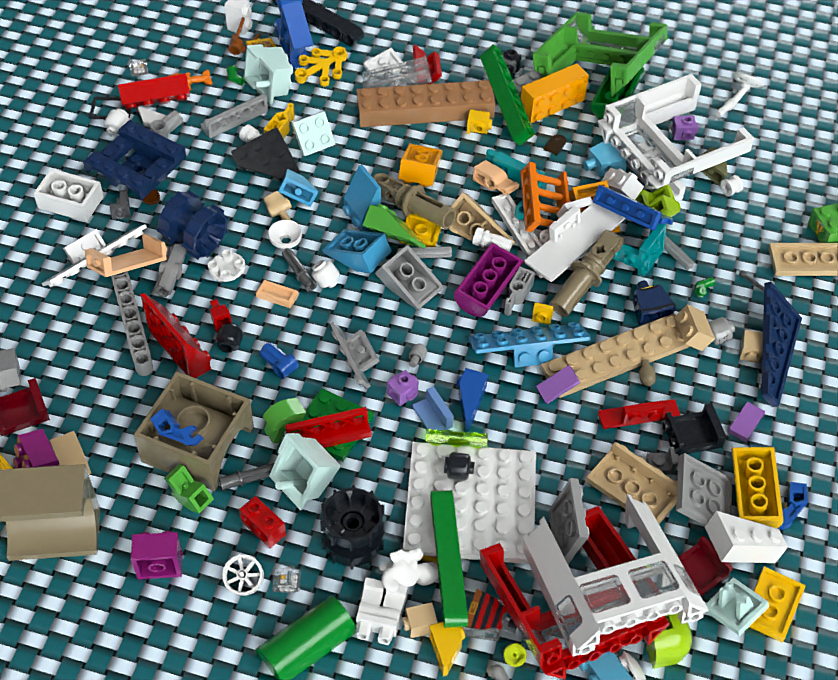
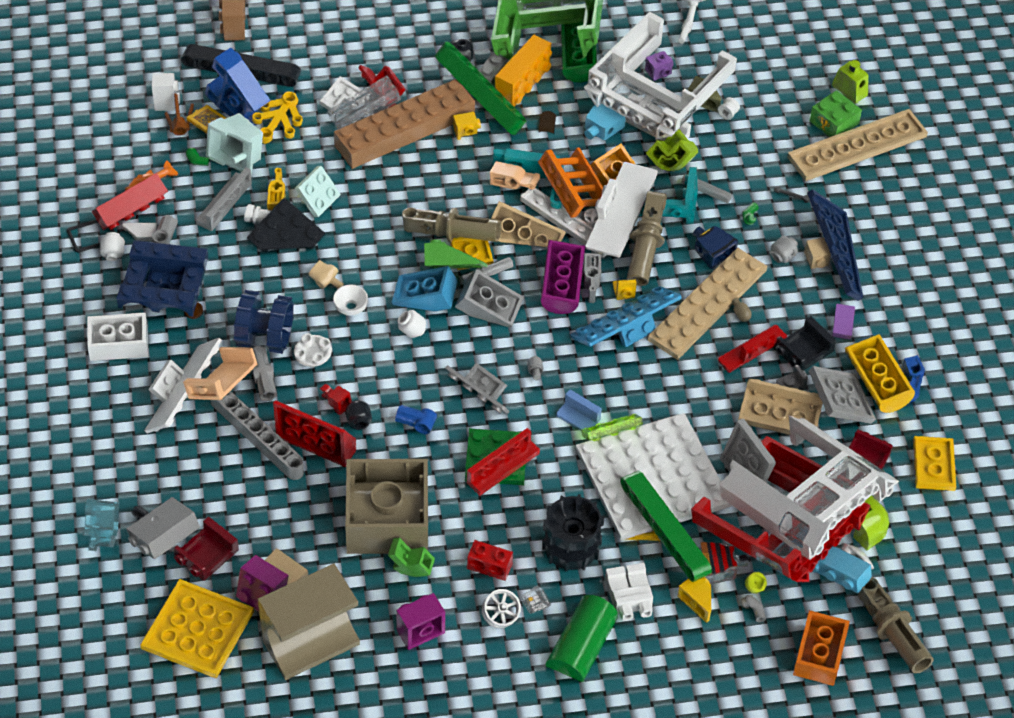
camera: 25 degrees left, 0 degrees up
flat silver bracket [109,189,131,220] -> none
clear slope [130,59,148,76] -> none
blue piece [150,409,204,446] -> none
dark grey axle [219,463,275,491] -> none
light nougat tile [256,280,299,309] -> none
bright green brick [263,397,306,444] -> none
light aqua piece [269,433,341,510] -> none
dark azure slope [278,169,319,207] -> none
dark grey axle [282,248,317,291] -> none
dark azure slope [343,165,381,231] -> none
white animal [379,548,438,592] -> none
medium lavender brick [387,370,419,406] -> none
light orange slope [398,143,443,187] -> none
tan brick [402,602,438,638] -> none
black head [444,452,475,481] -> none
blue slope [456,368,488,433] -> none
white axle [472,227,513,252] -> none
medium lavender tile [536,365,581,404] -> none
white tile [557,197,593,218] -> none
blue fence [593,185,674,230] -> none
white brick [602,168,644,200] -> none
tan brick [675,304,715,351] -> none
white wedge [705,511,788,563] -> none
light aqua plate [706,577,769,636] -> none

